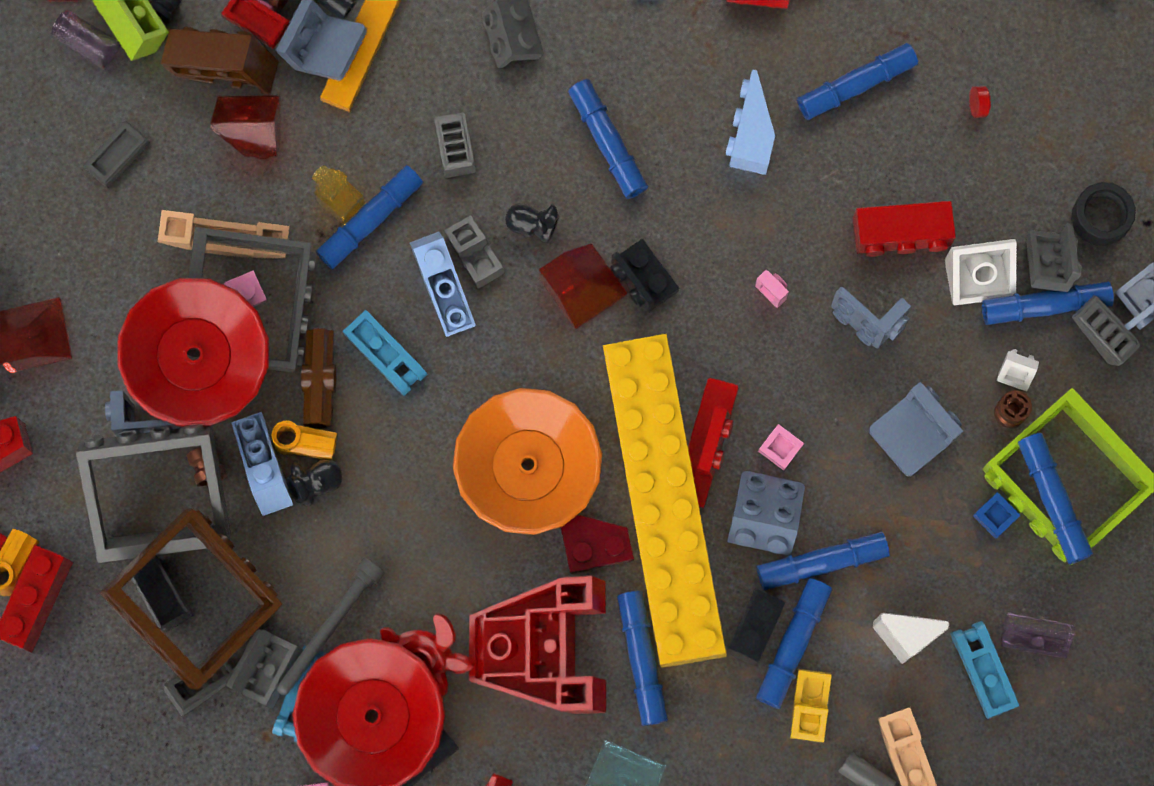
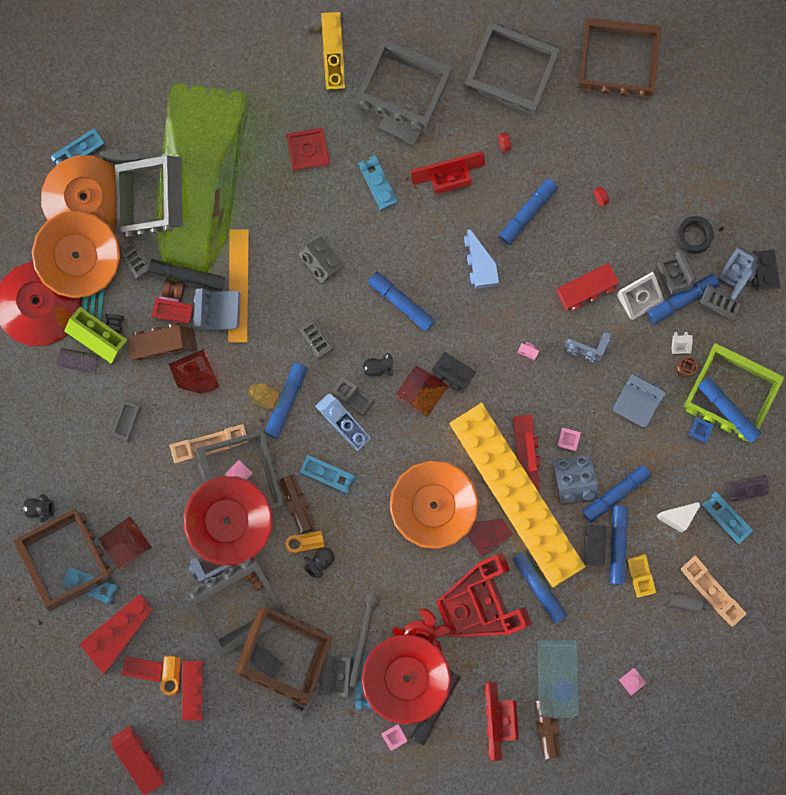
camera: 25 degrees left, 5 degrees up
light blue slope [231,412,293,516] -> none

